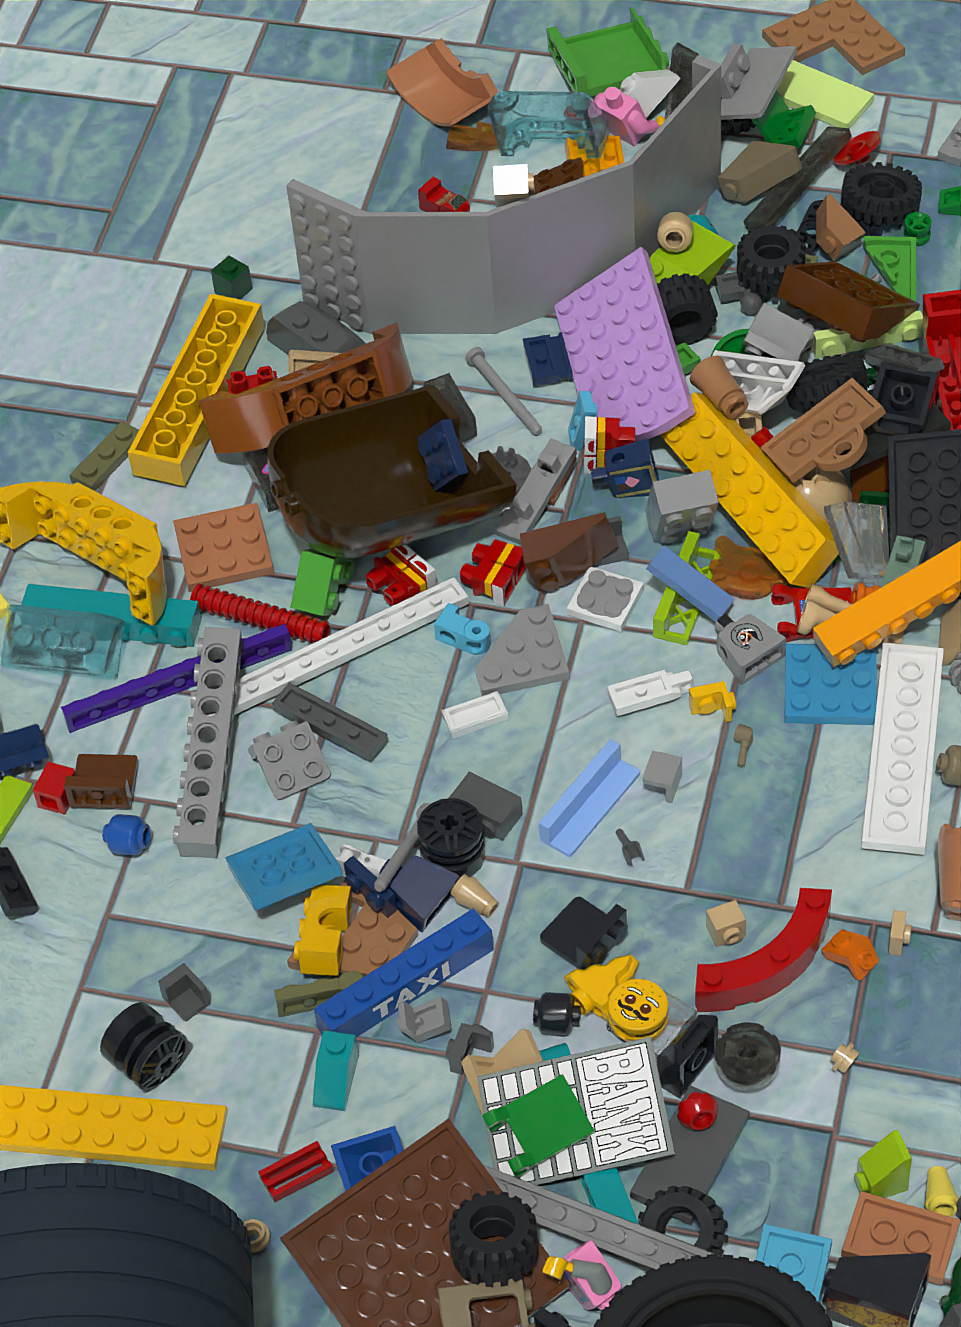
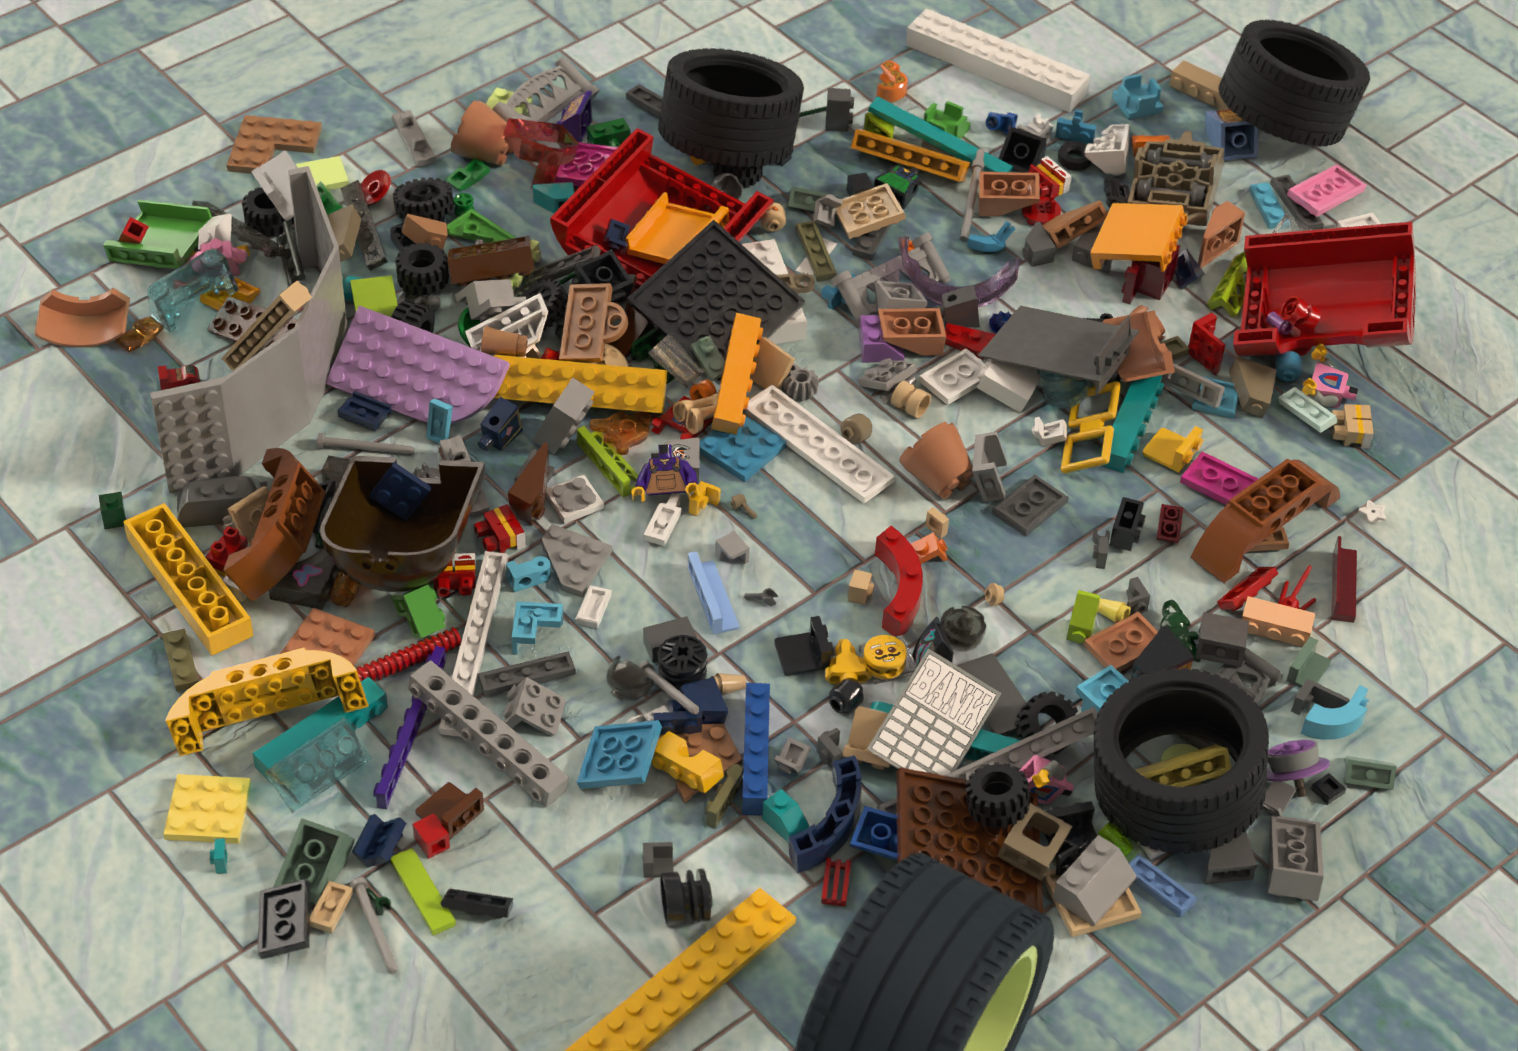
camera: 60 degrees left, 5 degrees down
blue head [102,814,151,856] -> none
green flag [482,1074,595,1178] -> none
hips [584,416,635,474] -> none
medium blue tile [646,546,734,622] -> none
tan head [657,212,694,252] -> none
red plate [677,1092,718,1130] -> none
none -> red brick [118,217,149,244]
none -> medium azure panel [512,601,563,654]
none -> clear smoke cylinder [606,656,654,701]
none -> torso [631,444,701,502]
none -> dark blue brick [789,755,861,874]

